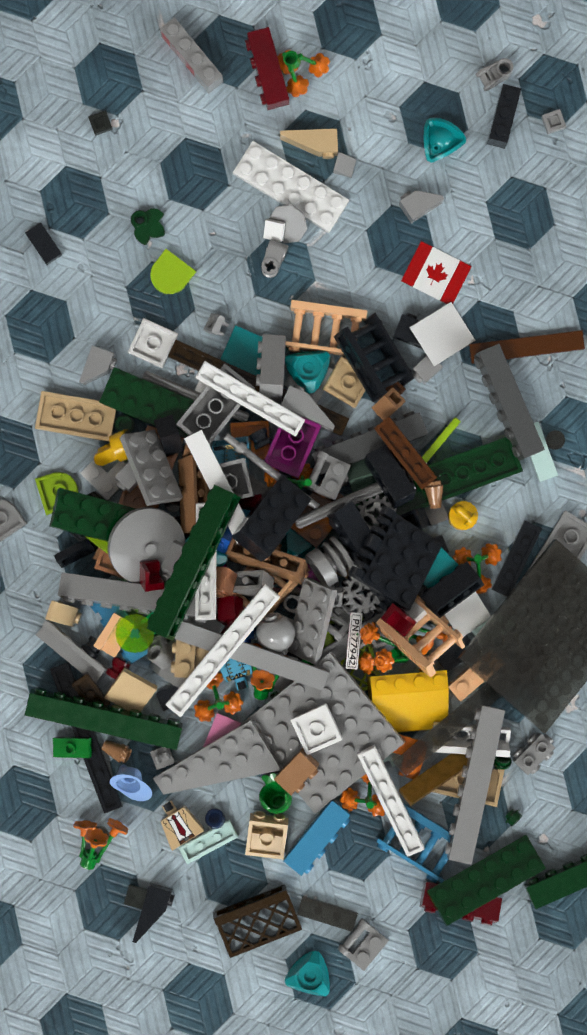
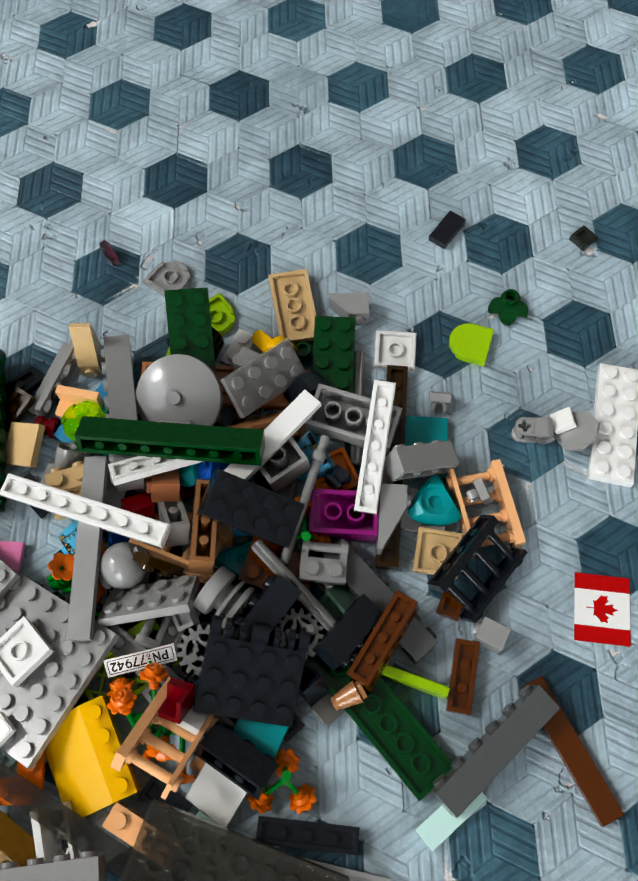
camera: 80 degrees right, 20 degrees down
black tile [54,538,96,568] -> none
dark red panel [139,559,164,592] -> none
orange plant [194,672,244,722] -> none
medium nougat brick [372,388,406,421] -> none
black slope [393,313,423,350] -> none
white sticker [409,302,476,366] -> none
yellow piece [448,501,478,531] -> none
clear smoke tile [545,430,565,450] -> none
none -> dark brown plate [132,551,185,578]
none -> reddish brown plate [446,638,480,716]
none -> light grey tile [466,478,494,506]

